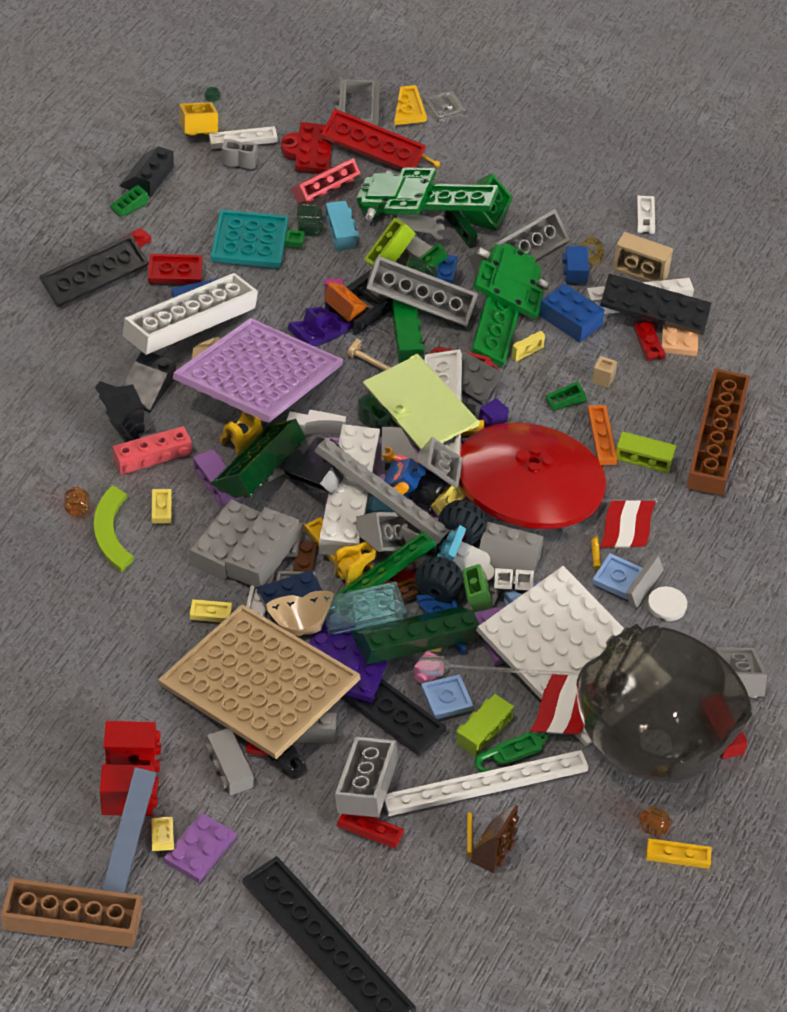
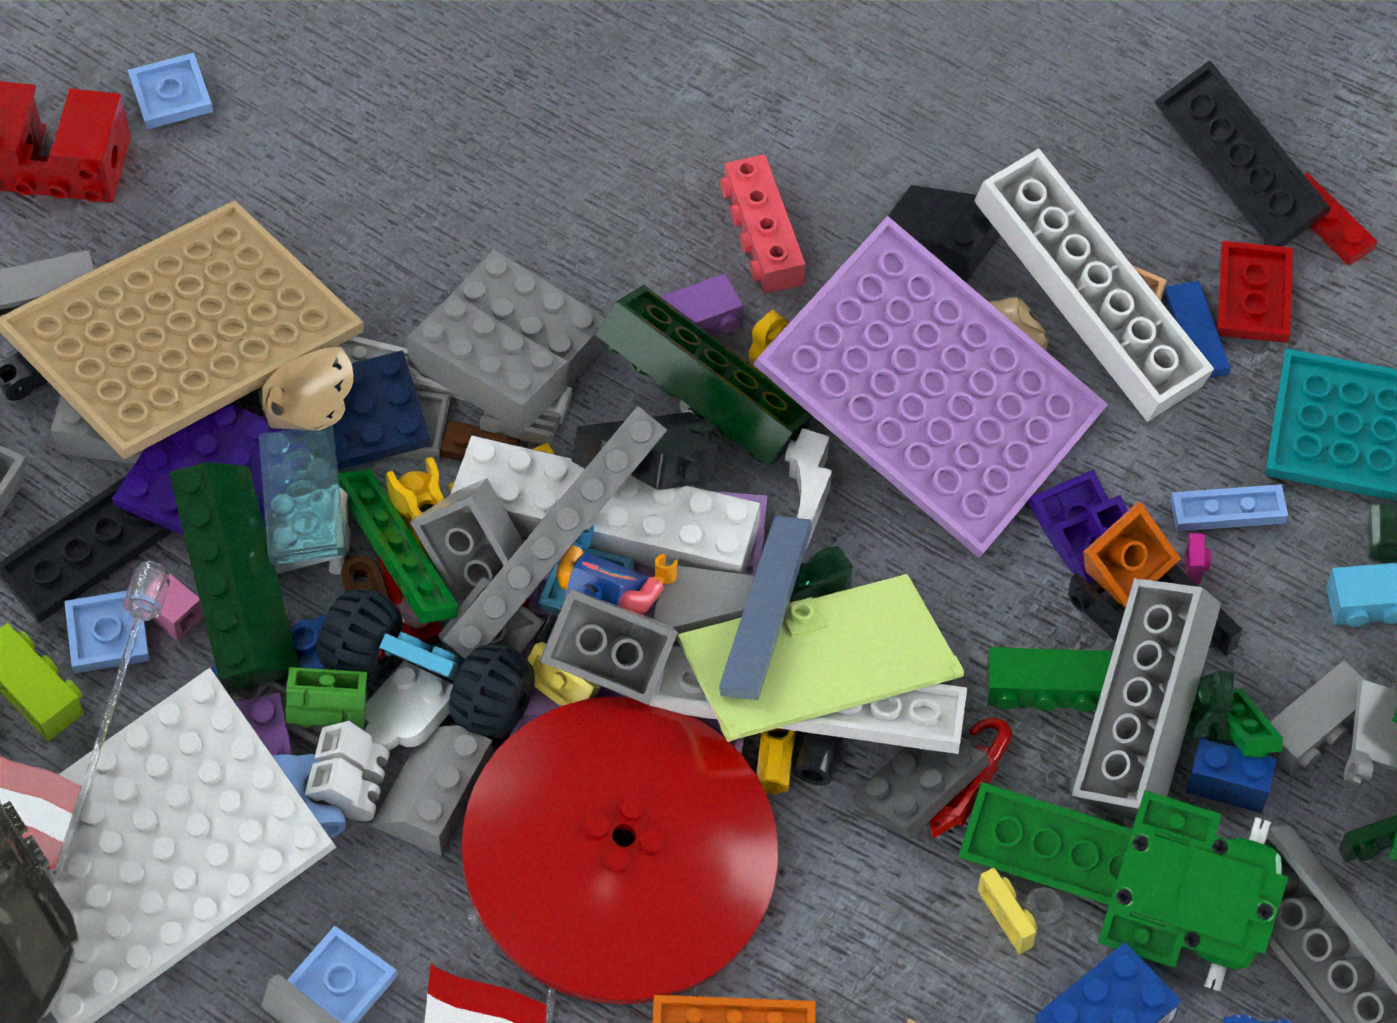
camera: 100 degrees right, 10 degrees up
clear orange head [64,487,89,517] -> none
lime tile [94,485,134,572] -> none
black slope [95,381,145,442] -> none
light yellow plate [152,489,172,523] -> none
light yellow plate [190,599,232,623] -> none
green plate [285,229,305,248] -> none
tan piece [347,338,391,371] -> none
lime brick [363,217,416,267] -> none
dark purple brick [479,398,509,427] -> none
green slope [545,381,587,411] -> none
yellow wheel [591,535,601,570] -> none
none -> light blue plate [128,53,213,130]
none -> sand blue tile [719,516,812,700]
none -> light blue plate [1170,484,1288,532]

